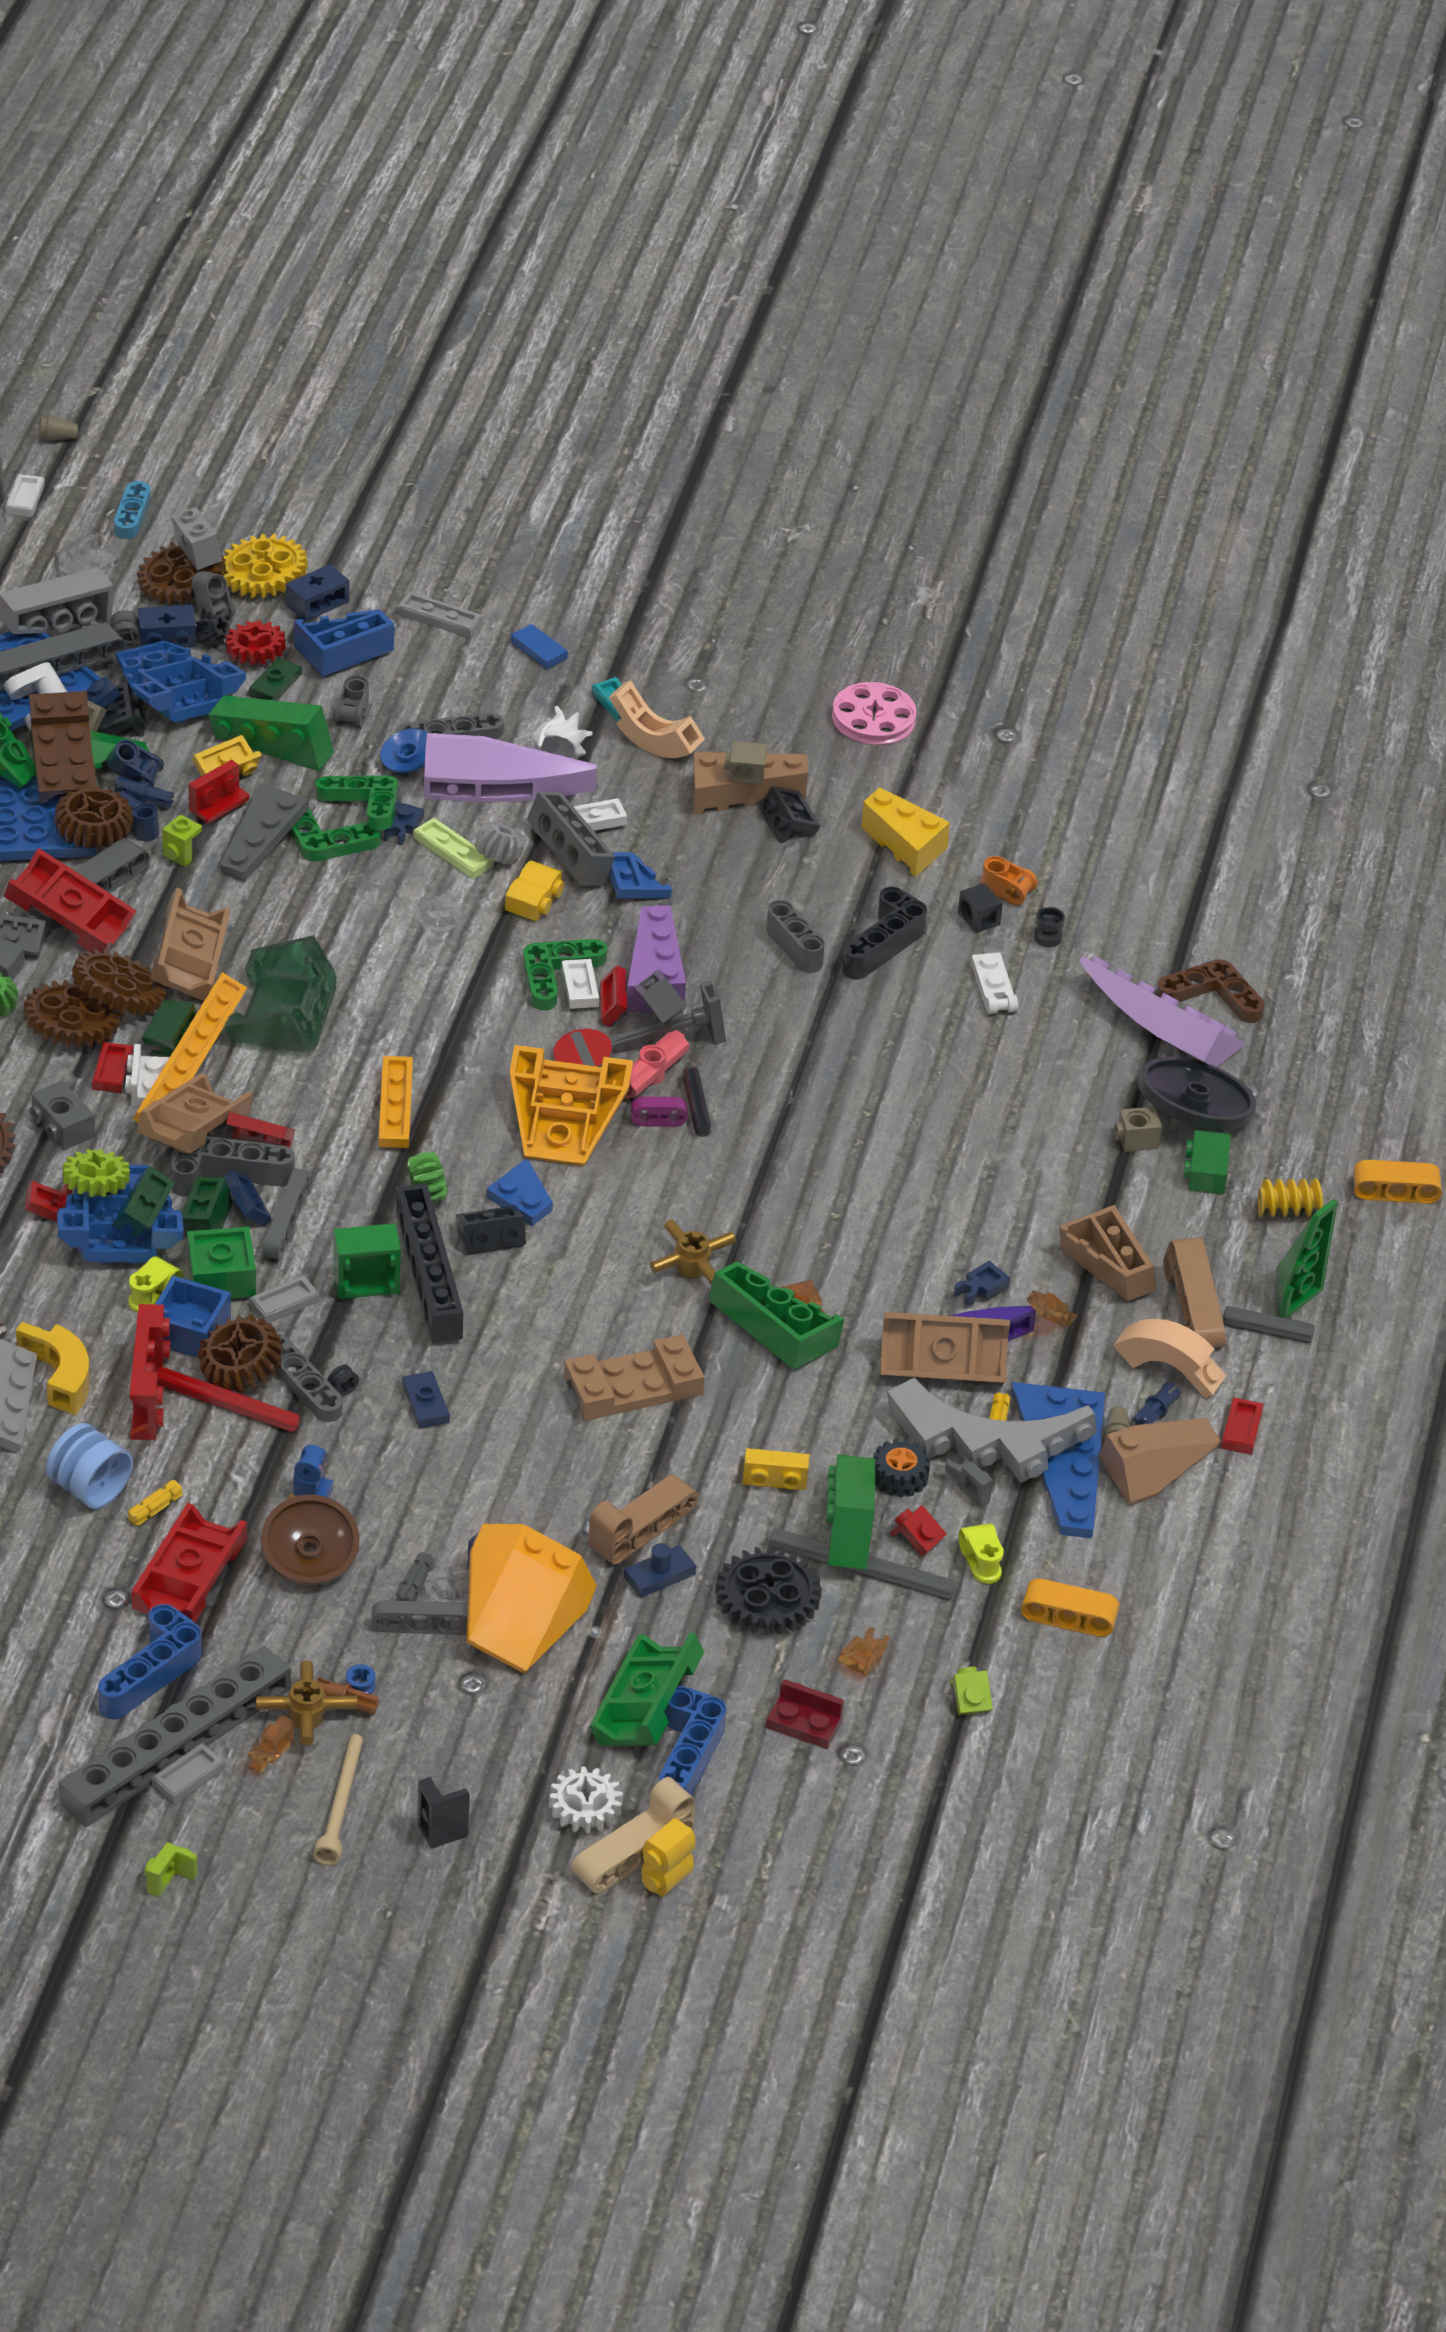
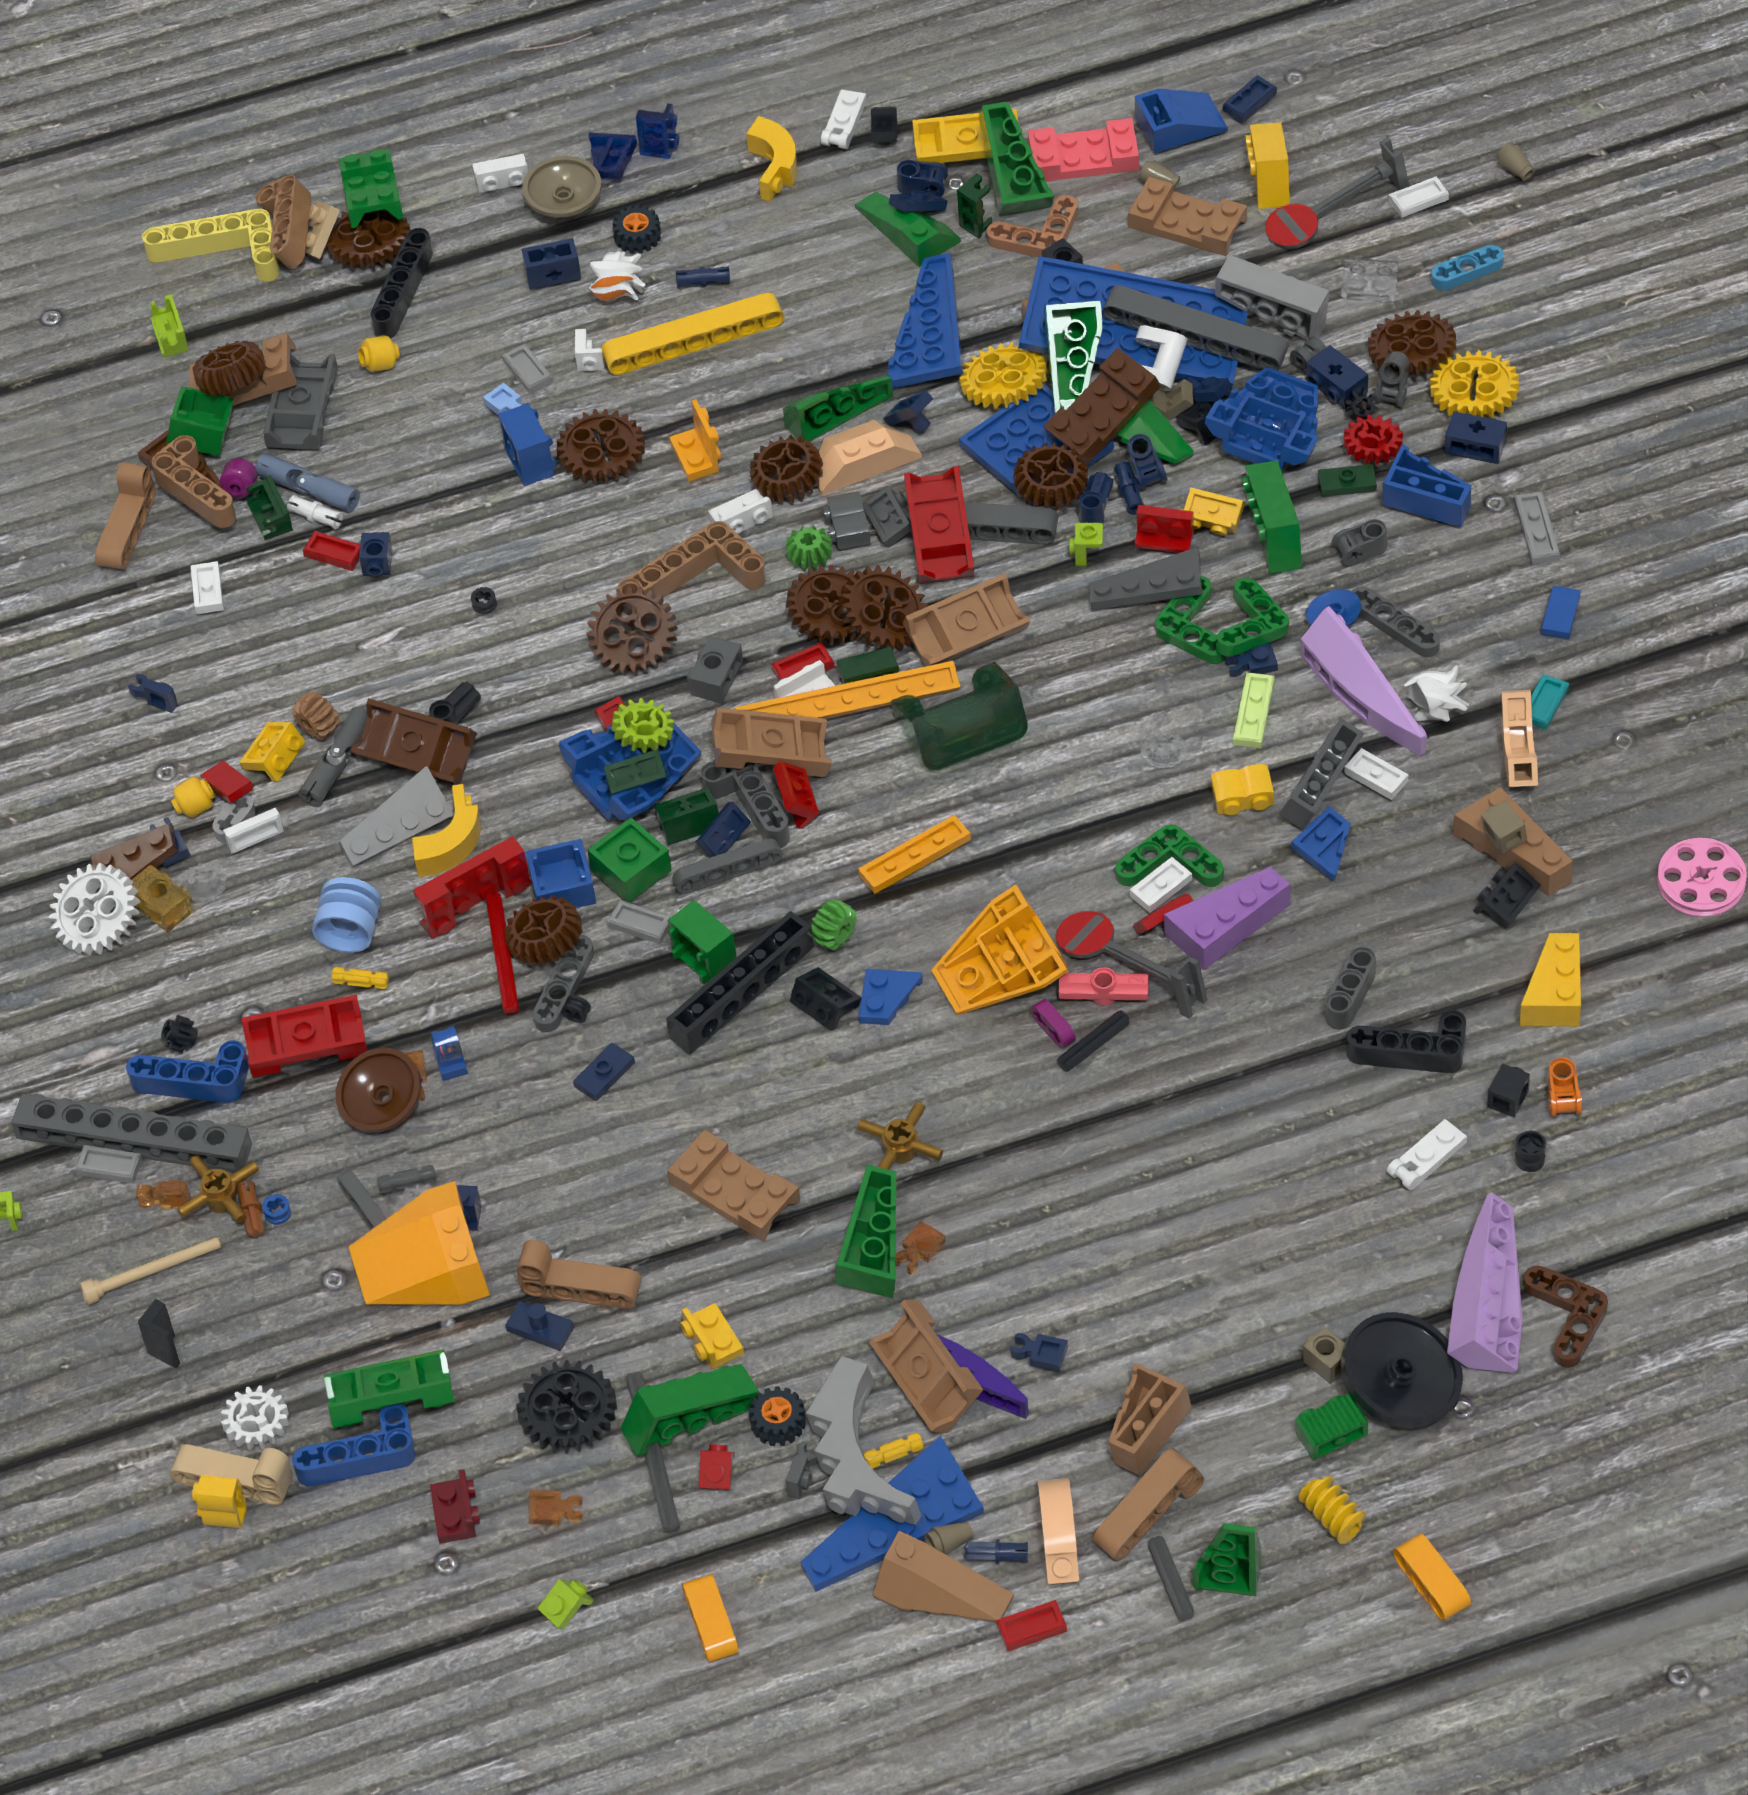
camera: 65 degrees right, 10 degrees up
neon yellow piece [128,1256,183,1312] -> none
light grey brick [171,507,222,570] -> none
light grey gear [475,822,526,865] -> none
dark grey brick [634,969,687,1023] -> none
neon yellow piece [958,1523,1004,1584] -> none
clear orange plate [1026,1290,1078,1326] -> none
none -> black gear [161,1015,198,1053]

